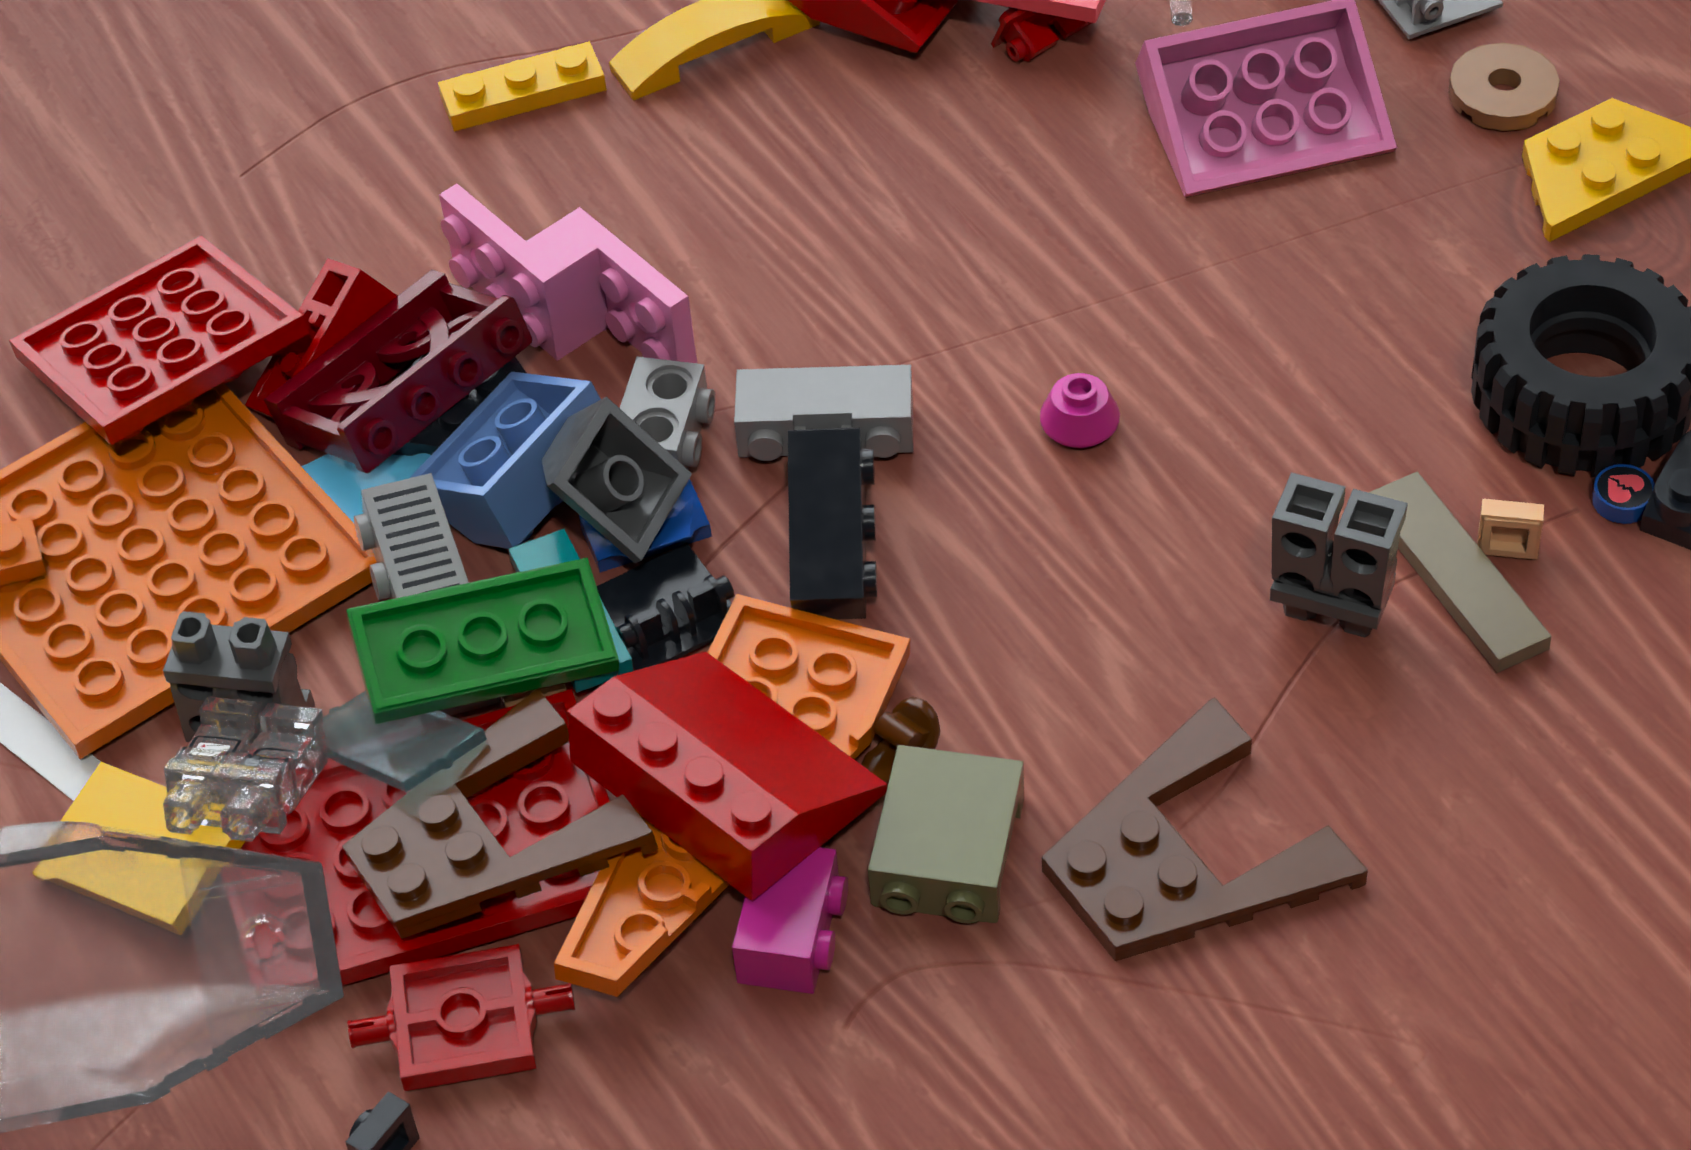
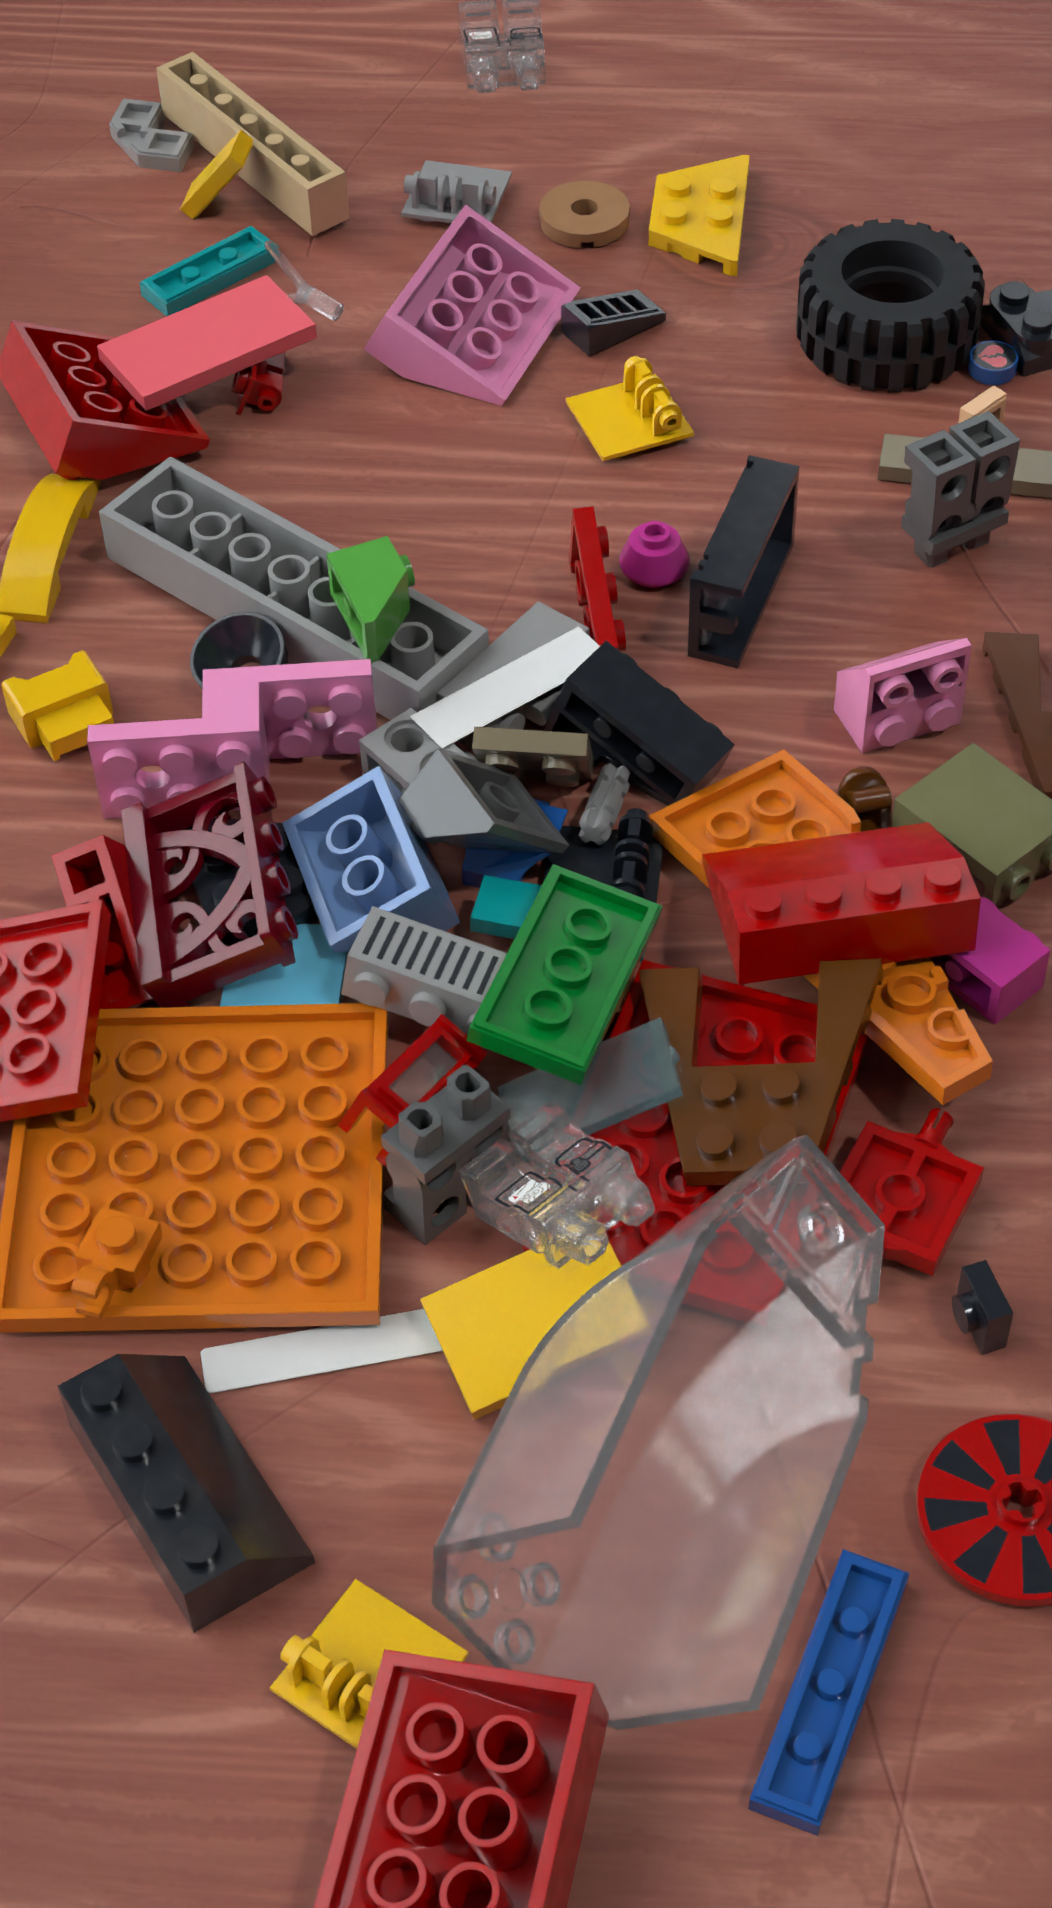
camera: 55 degrees left, 0 degrees up
none -> yellow piece [2,650,114,761]
none -> light grey brick [99,456,489,720]
none -> black piece [190,612,288,690]
none -> bright green slope [326,536,415,663]
none -> red window [338,1014,488,1166]
none -> white sticker [410,626,600,749]
none -> dark tan plate [472,726,594,787]
none -> black slope [561,289,666,356]
none -> yellow hinge [566,356,694,461]
none -> red wing [568,506,626,651]
none -> light grey axle [579,763,630,845]
none -> black door [688,455,800,668]
none -> bright pink slope [834,638,972,754]

